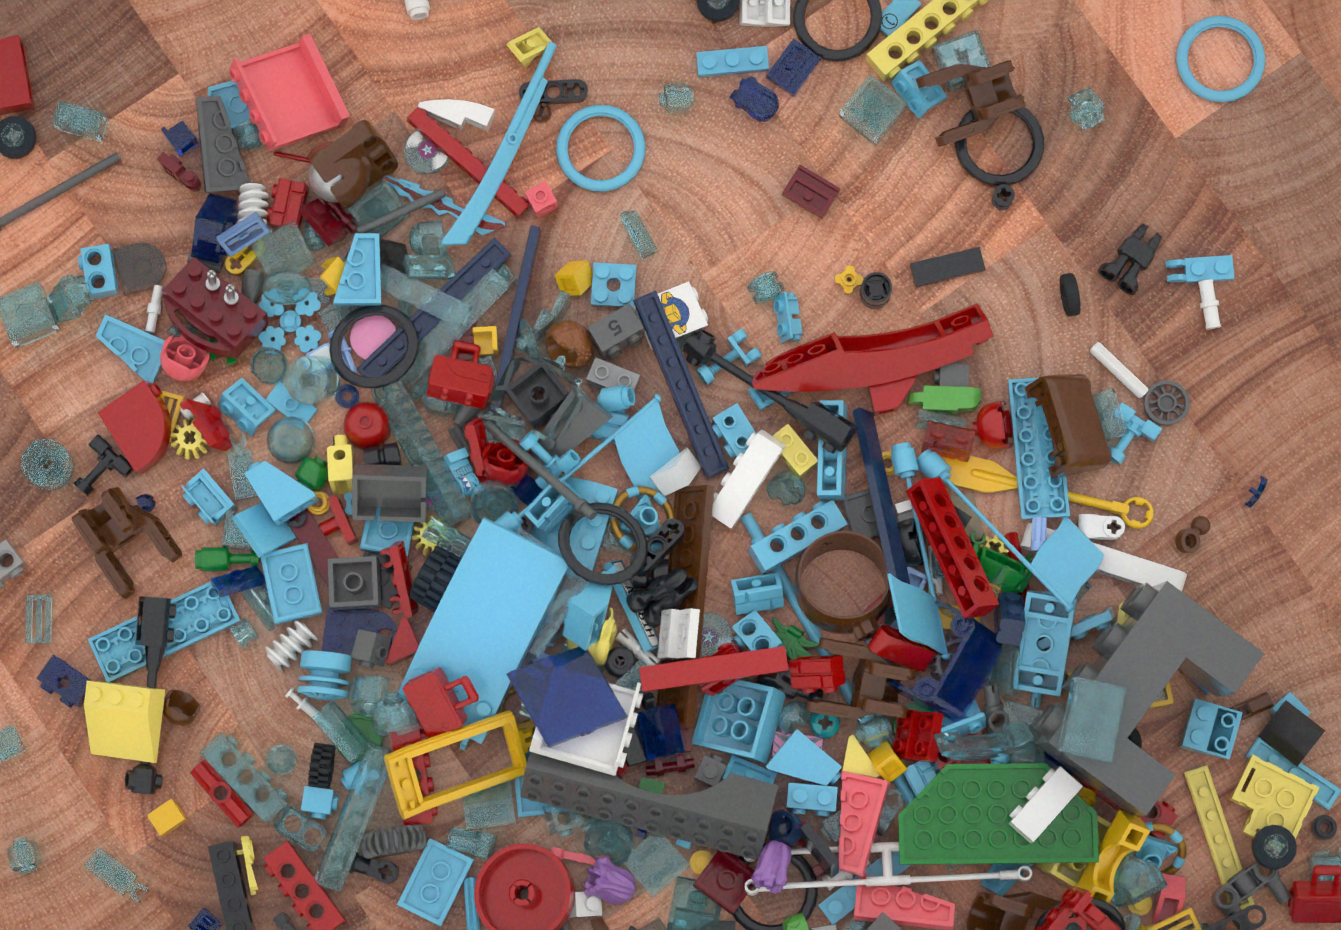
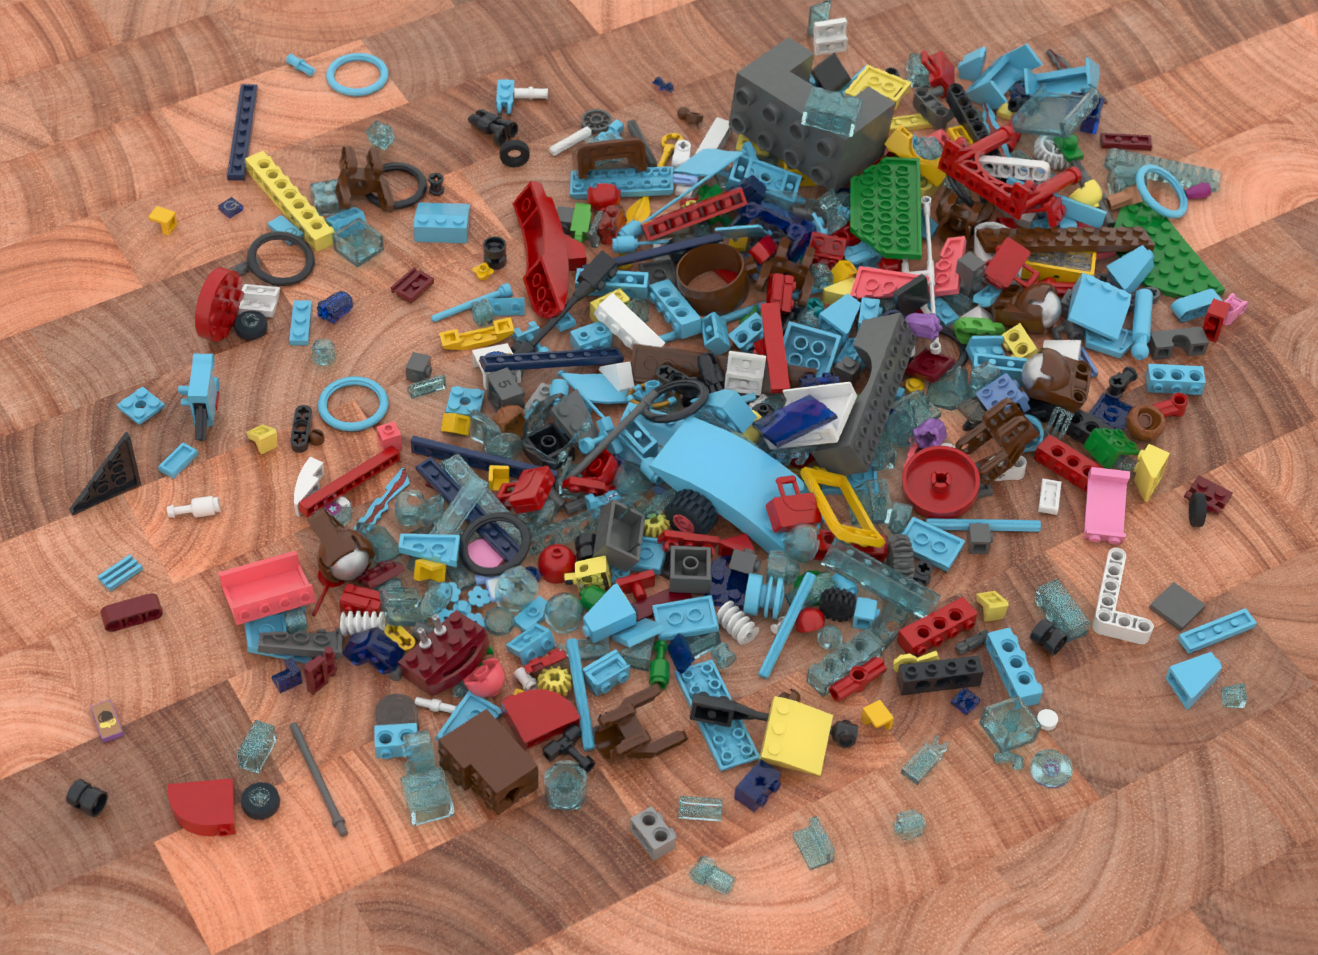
camera: 90 degrees left, 30 degrees down
medium blue tile [216,211,271,257] -> none
dark grey bar [356,188,445,233] -> none
medium azure piece [441,42,557,246] -> none
clear blue plate [766,38,821,97] -> none
black tile [910,247,986,288] -> none
white brick [1008,766,1083,844] -> none
black wheel [1251,825,1297,870] -> none
none -> dark grey brick [406,352,432,384]
none -> medium azure slope [414,202,470,243]
none -> medium azure piece [431,283,513,322]
none -> reddish brown piece [438,709,538,816]
none -> yellow slope [439,317,515,350]
none -> medium azure axle [566,638,595,751]
none -> dark grey axle [627,119,657,167]
none -> medium azure axle [758,572,816,679]
none -> red hair [795,607,825,633]

